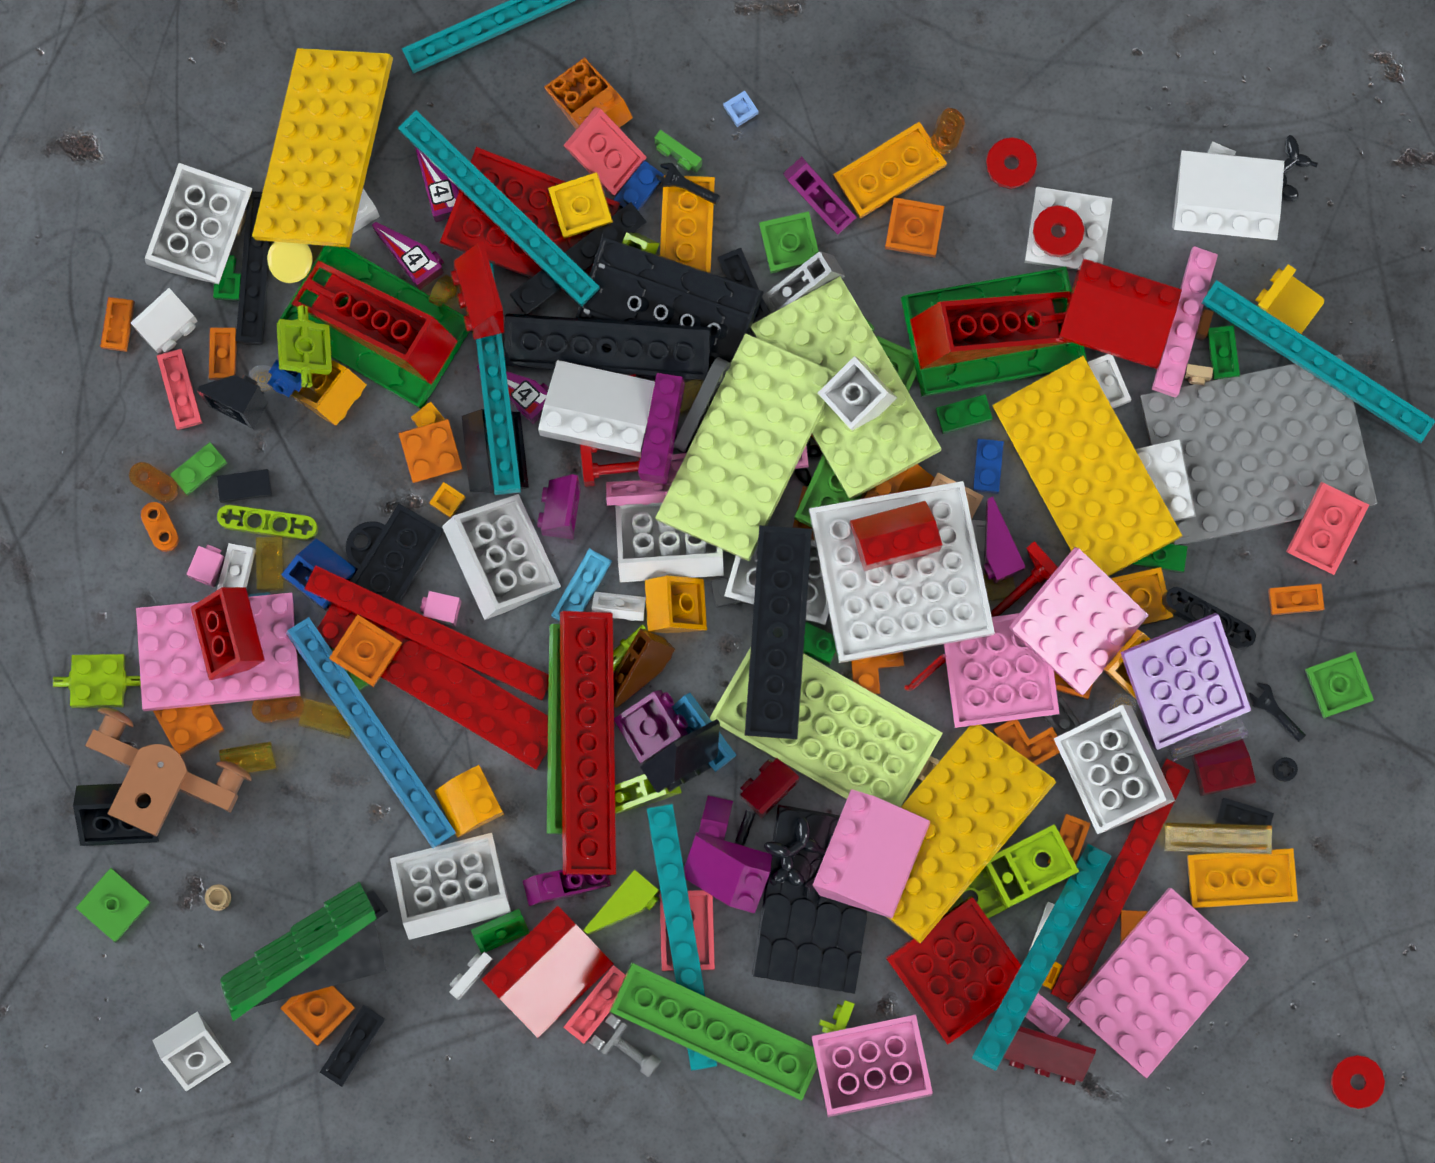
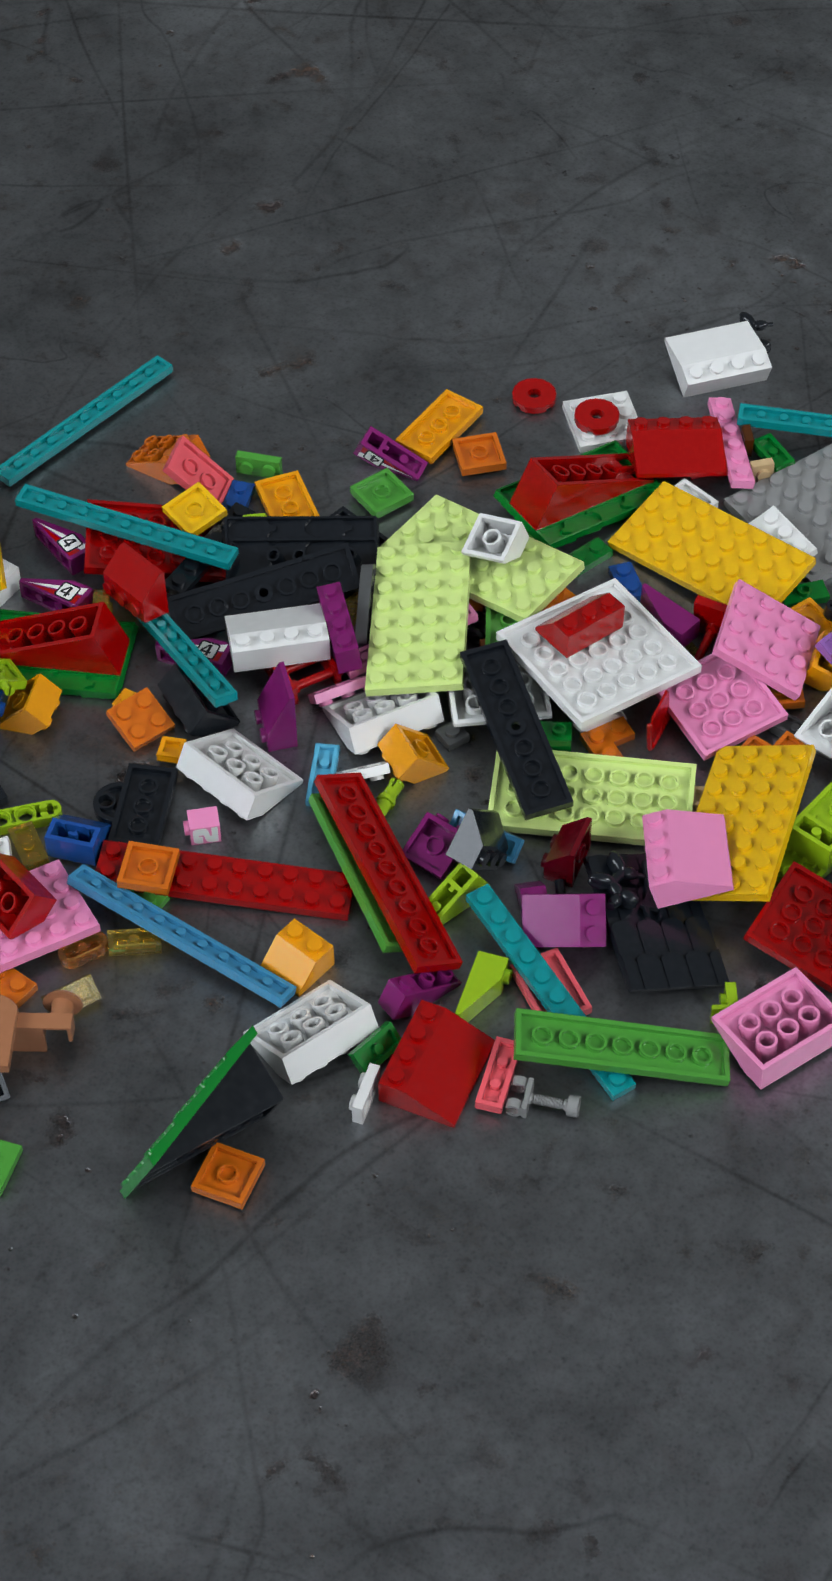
camera: 25 degrees left, 30 degrees down
white slope [152,1011,231,1091] -> none
tan plate [205,884,232,911] -> none
red plate [304,565,549,701] -> none
black plate [319,1005,386,1087] -> none
reddish brown slope [613,628,675,708] -> none
black piece [656,163,721,205] -> none
light blue plate [723,91,759,127] -> none
light grey slope [762,251,846,313] -> none
clear orange plate [931,108,965,155] -> none
yellow bracket [1255,264,1324,334] -> none

